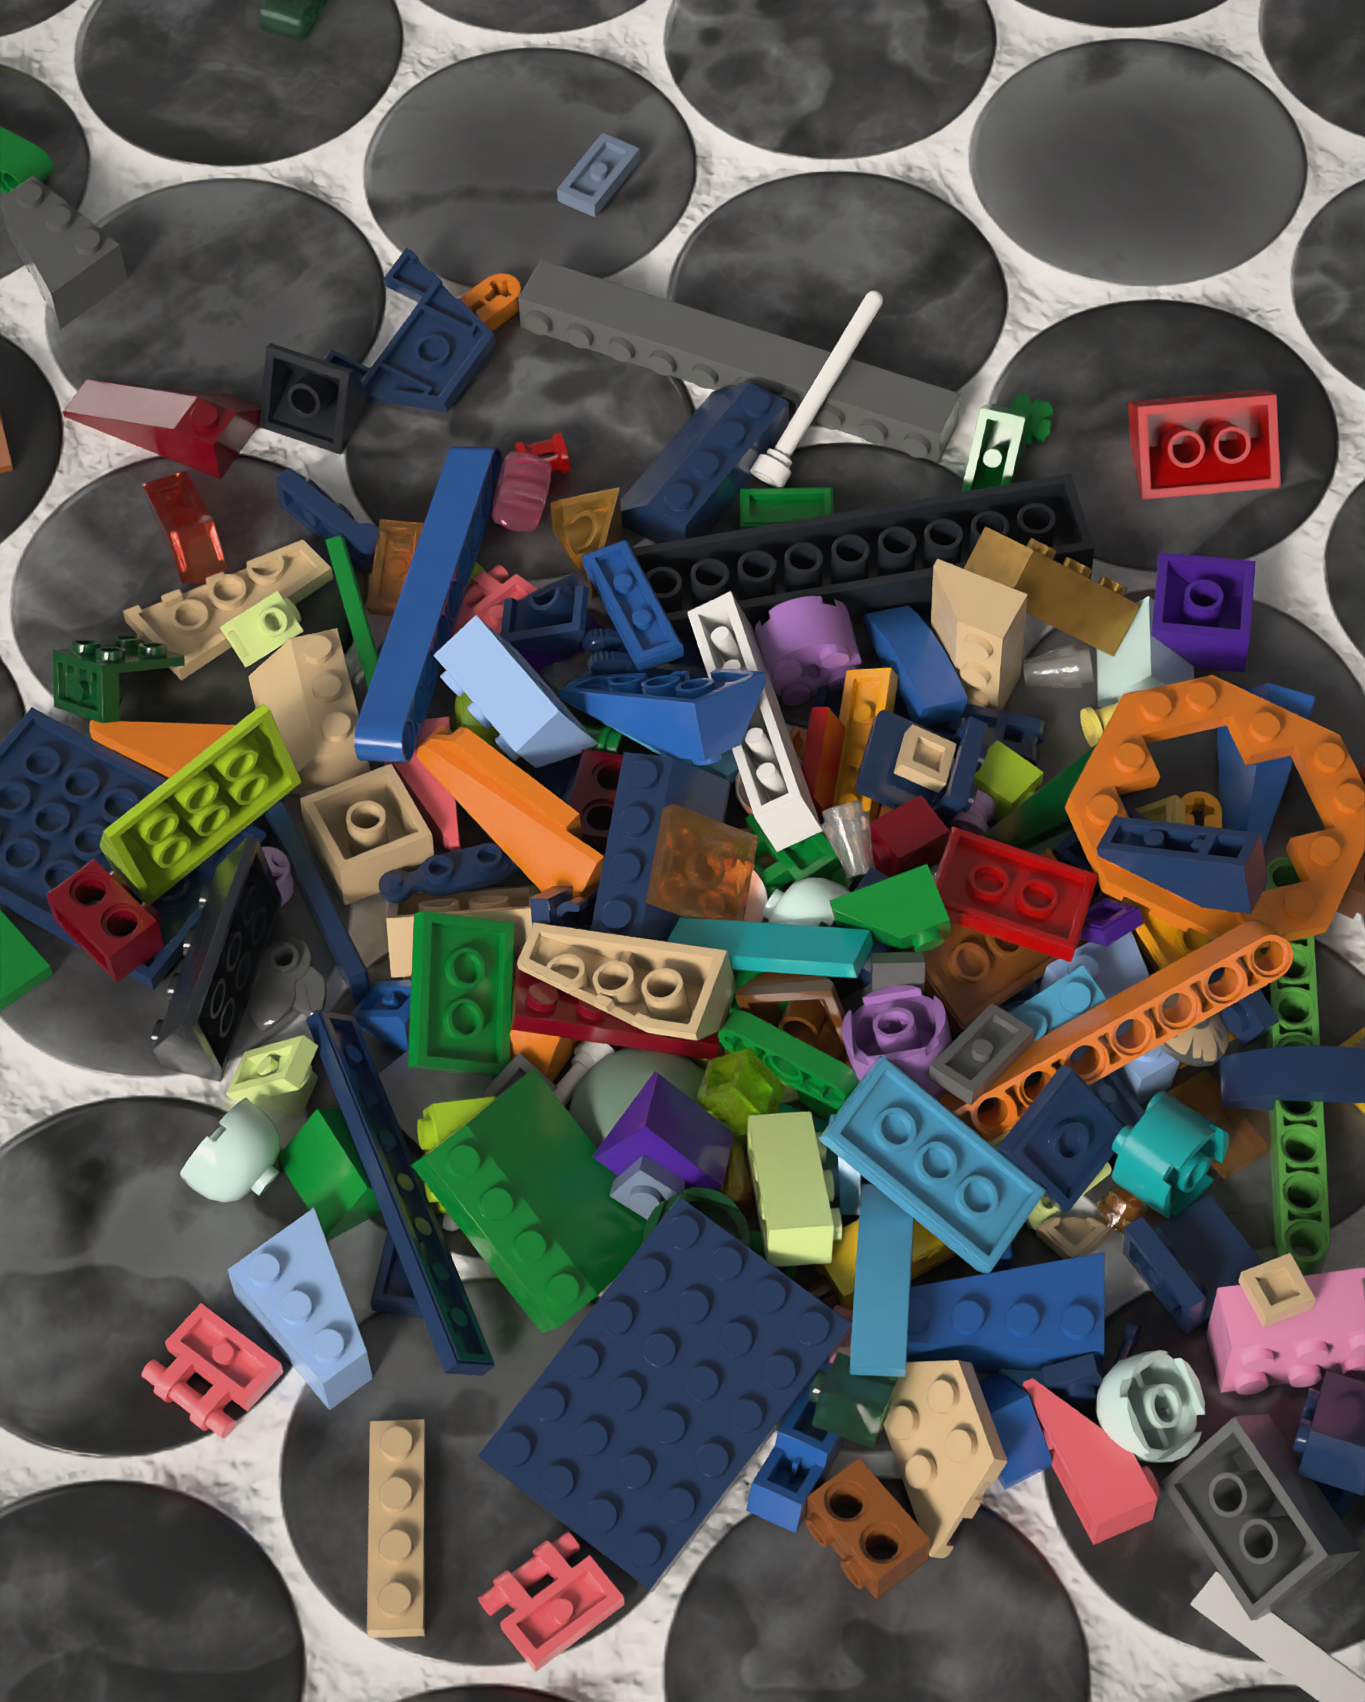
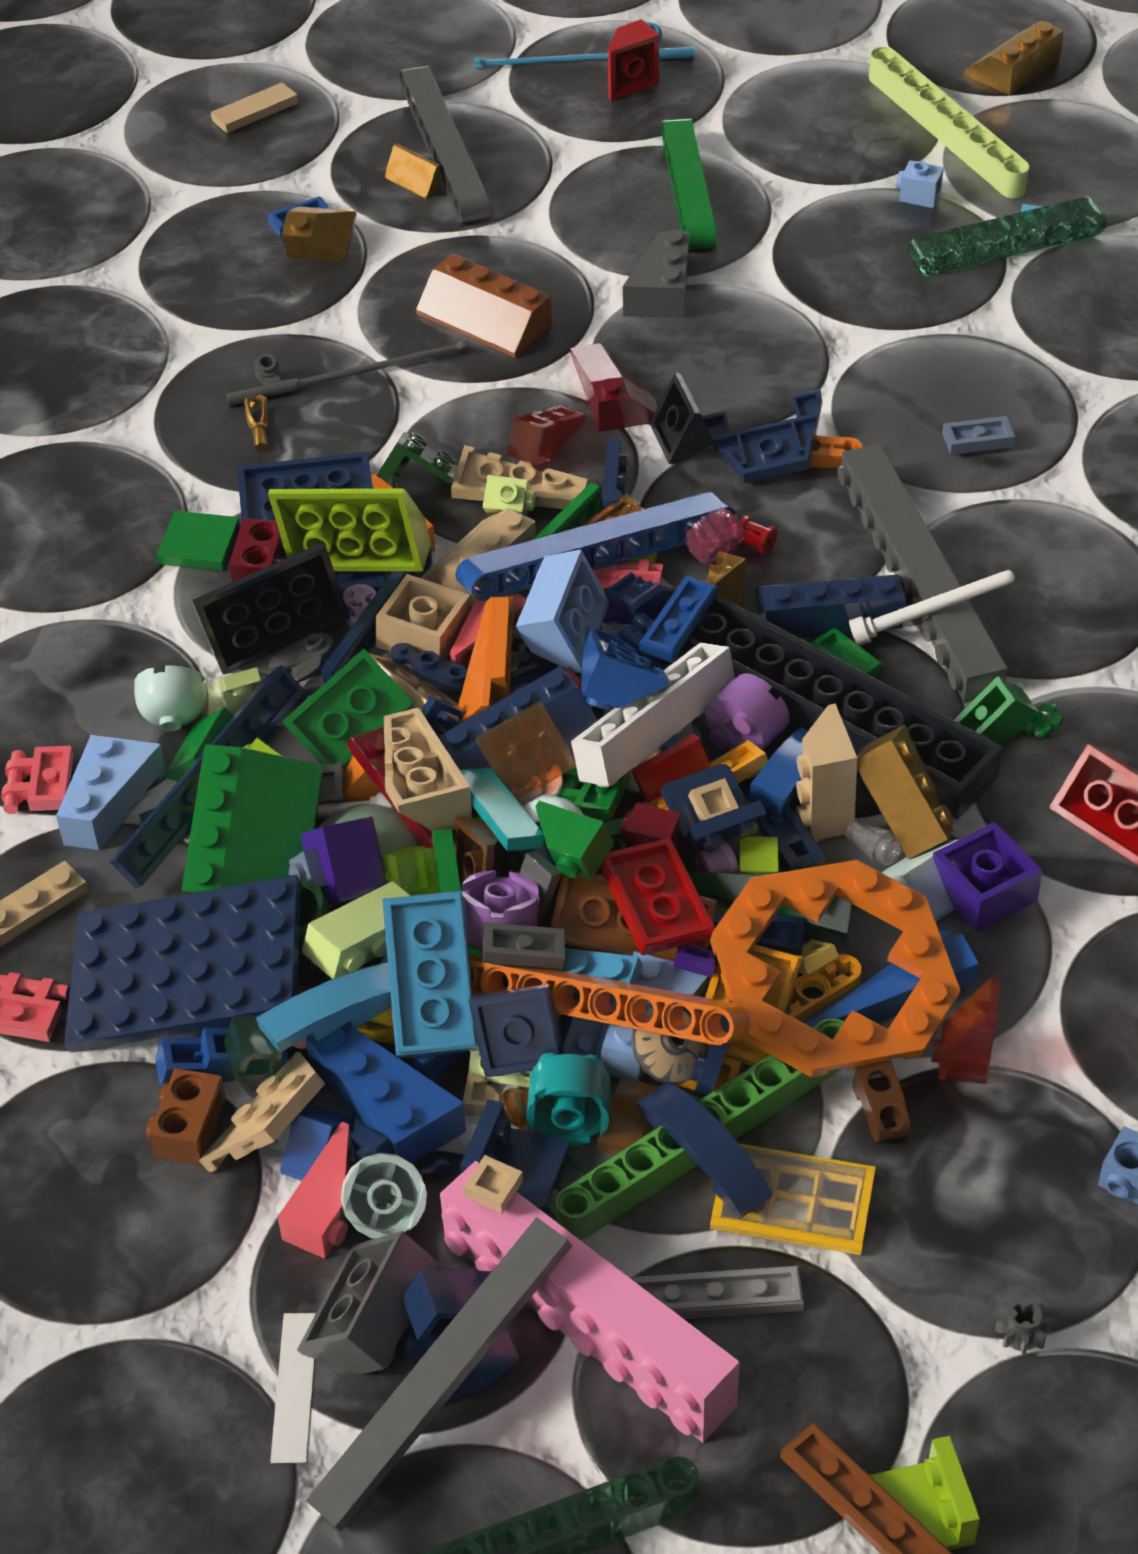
camera: 50 degrees right, 10 degrees down
clear cone [820,800,876,879] -> none
dark blue slope [1097,816,1268,914] -> none

